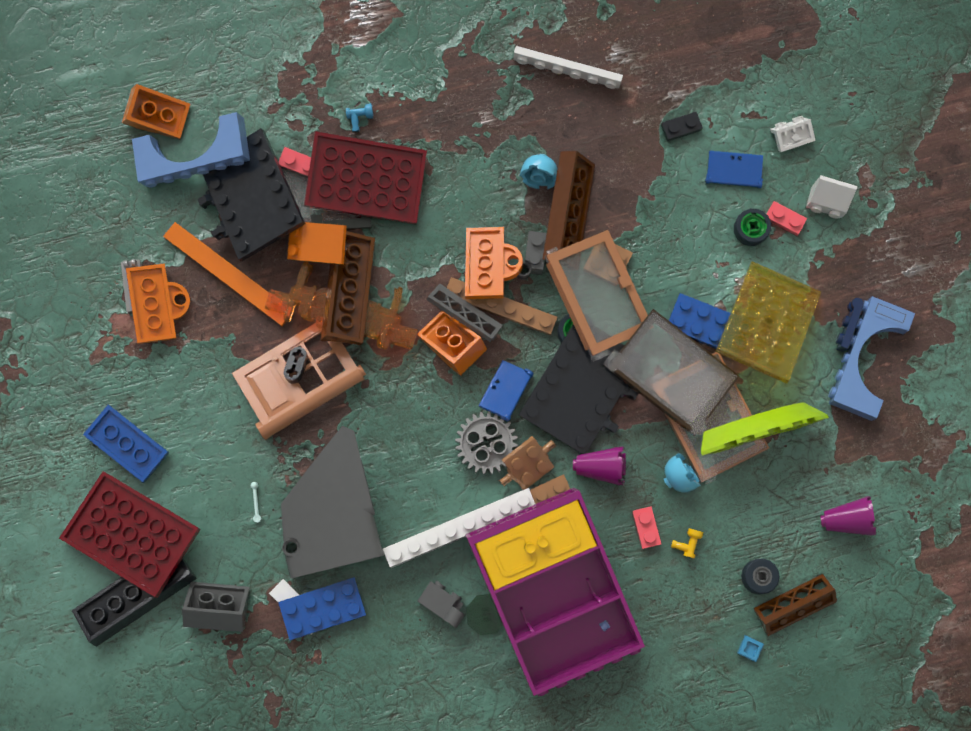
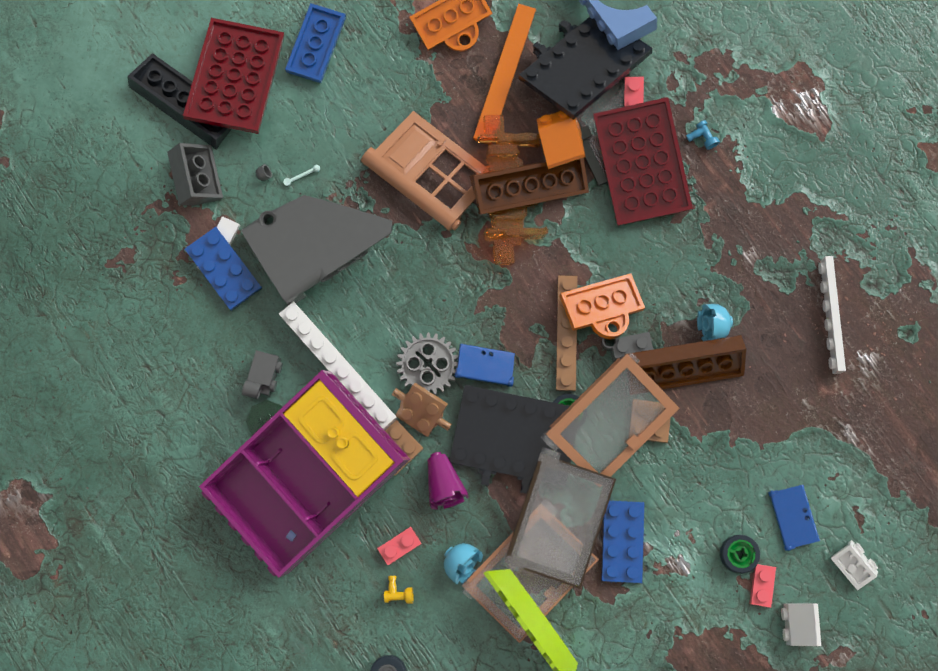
camera: 75 degrees right, 0 degrees up
beam [283,347,308,384] -> none
orange slope [417,311,487,376] -> none
dark grey fence [427,284,503,342] -> none
black plate [661,111,703,142] -> none
clear yellow piece [715,261,821,384] -> none
none -> dark grey hinge [256,164,272,181]

